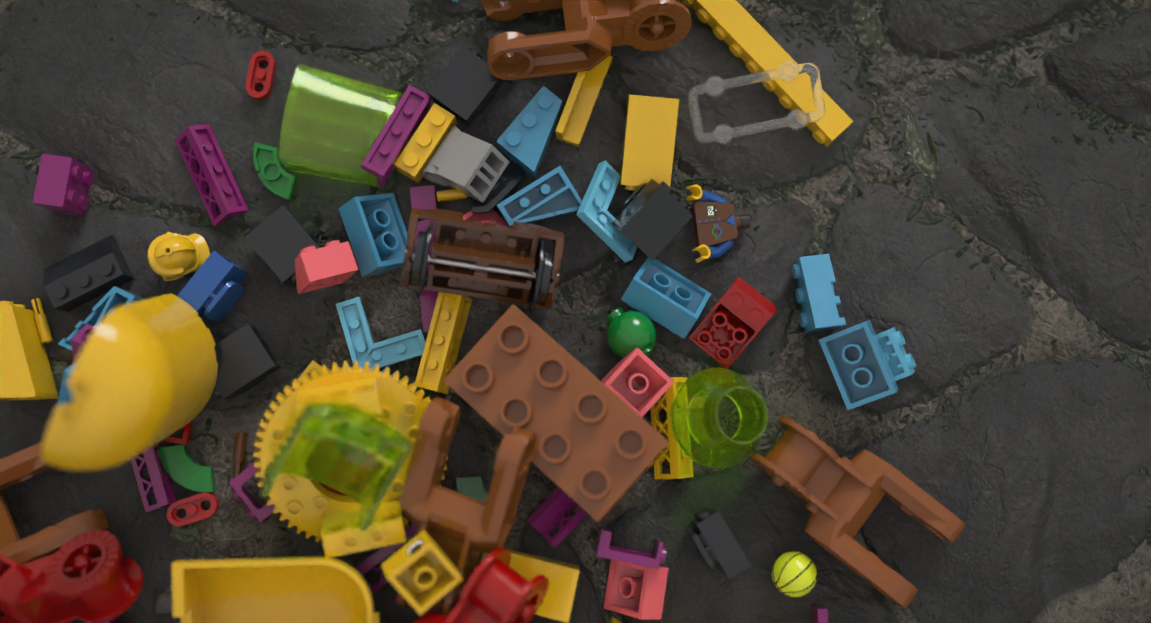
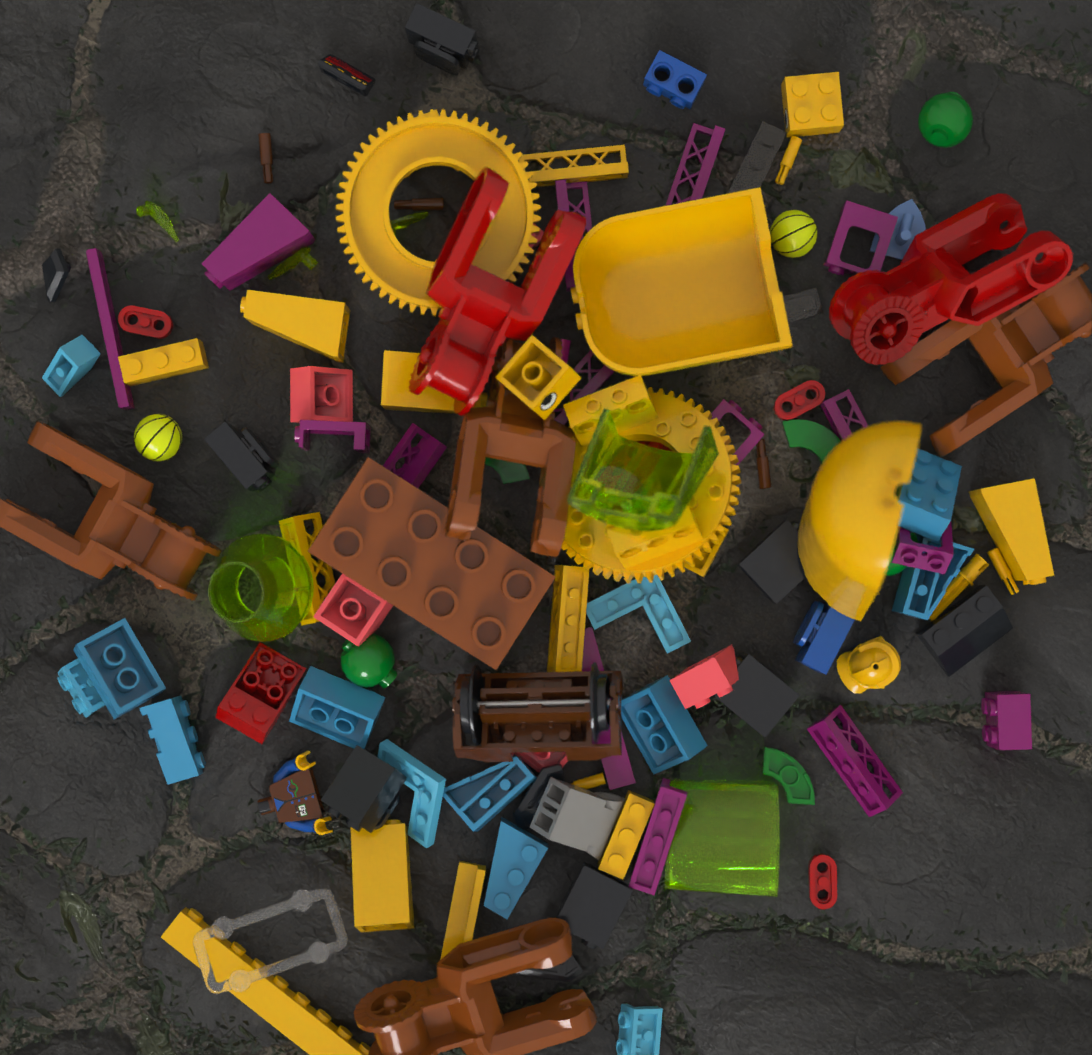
camera: 175 degrees right, 5 degrees up
none -> yellow axle [929,554,989,621]

